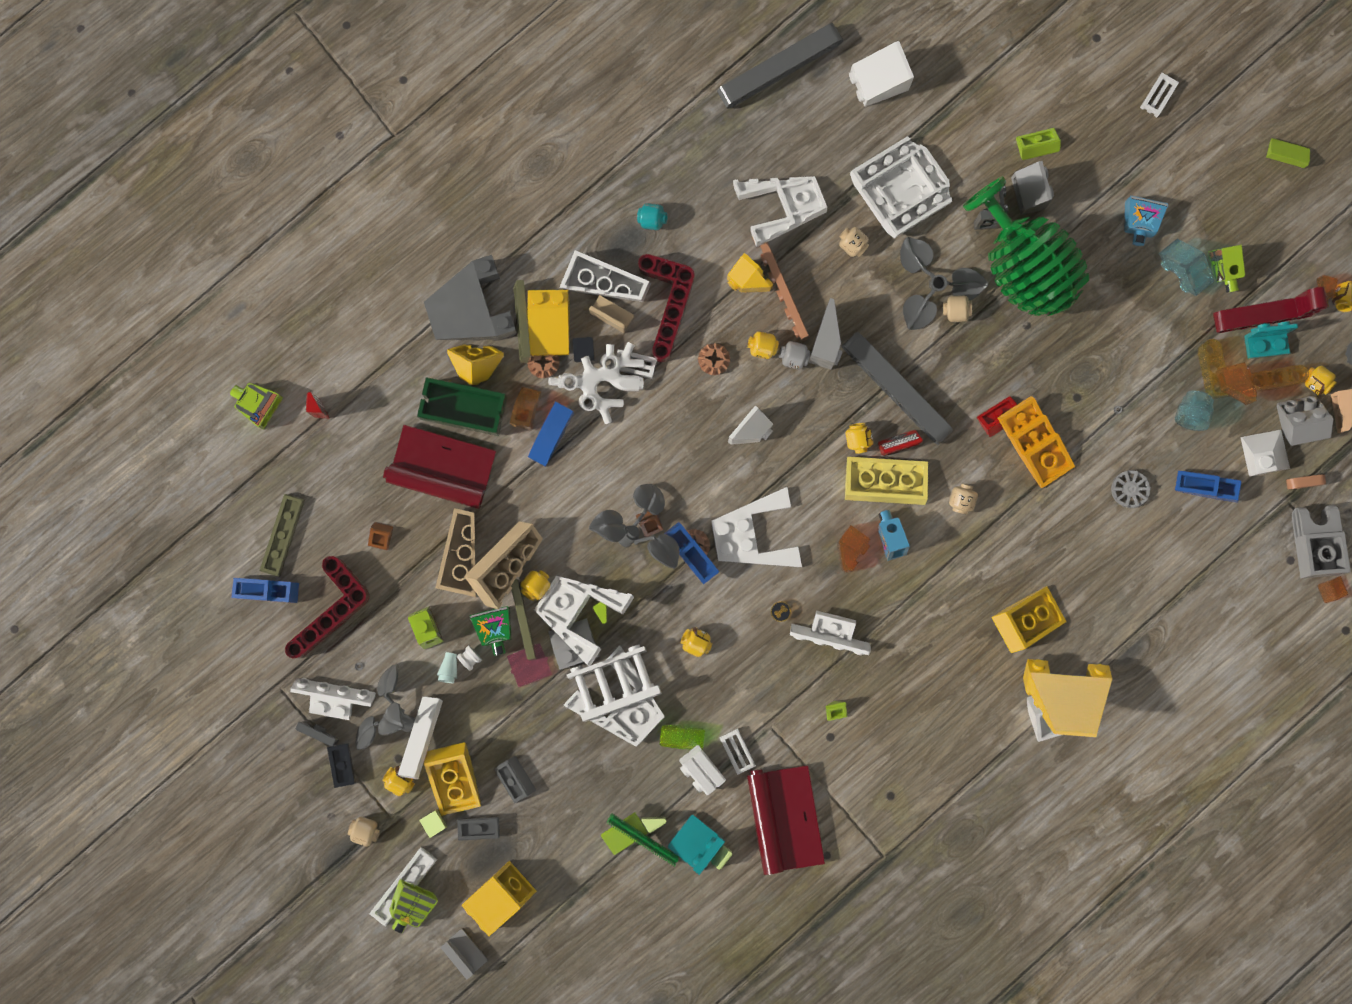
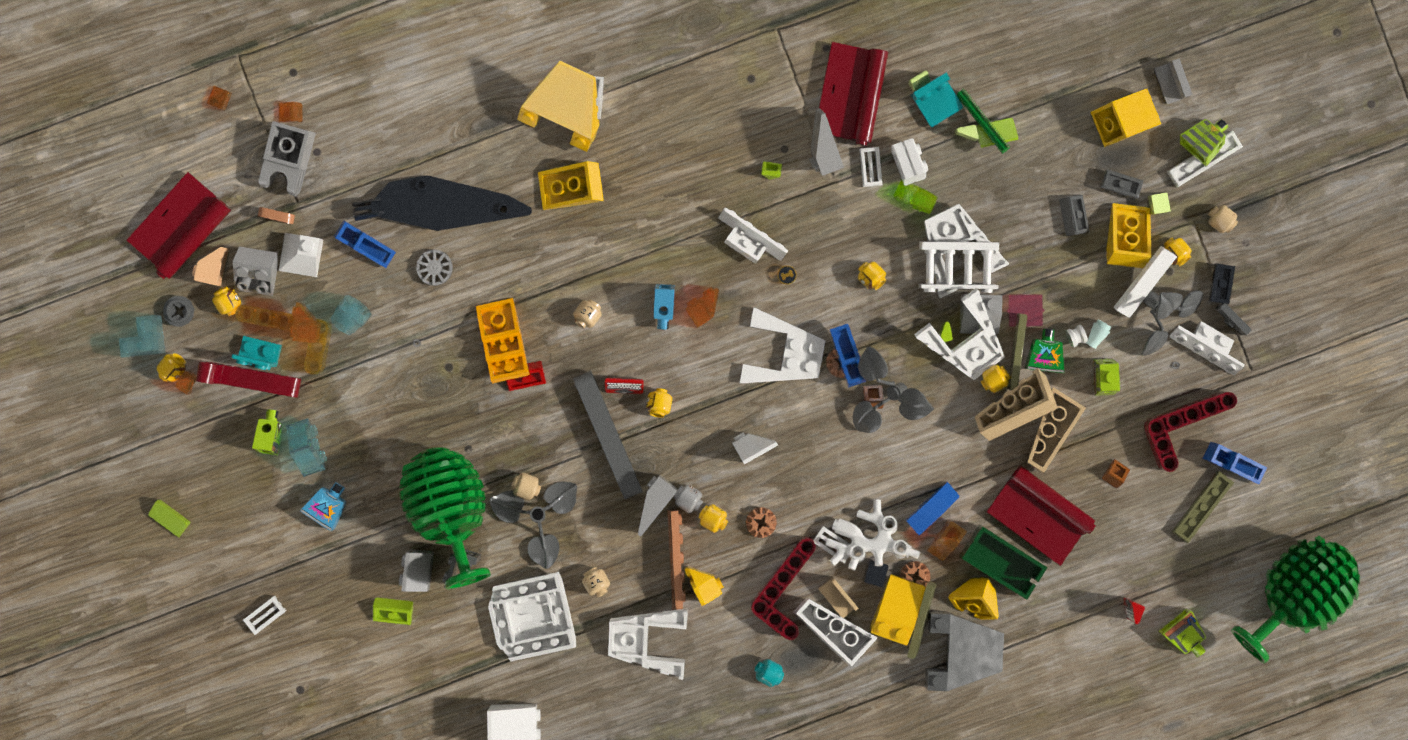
camera: 160 degrees left, 5 degrees up
light yellow slope [845,457,928,505] -> none
none -> black wing [352,175,532,231]
none -> light grey slope [809,108,844,176]
none -> green plant [1231,536,1360,664]

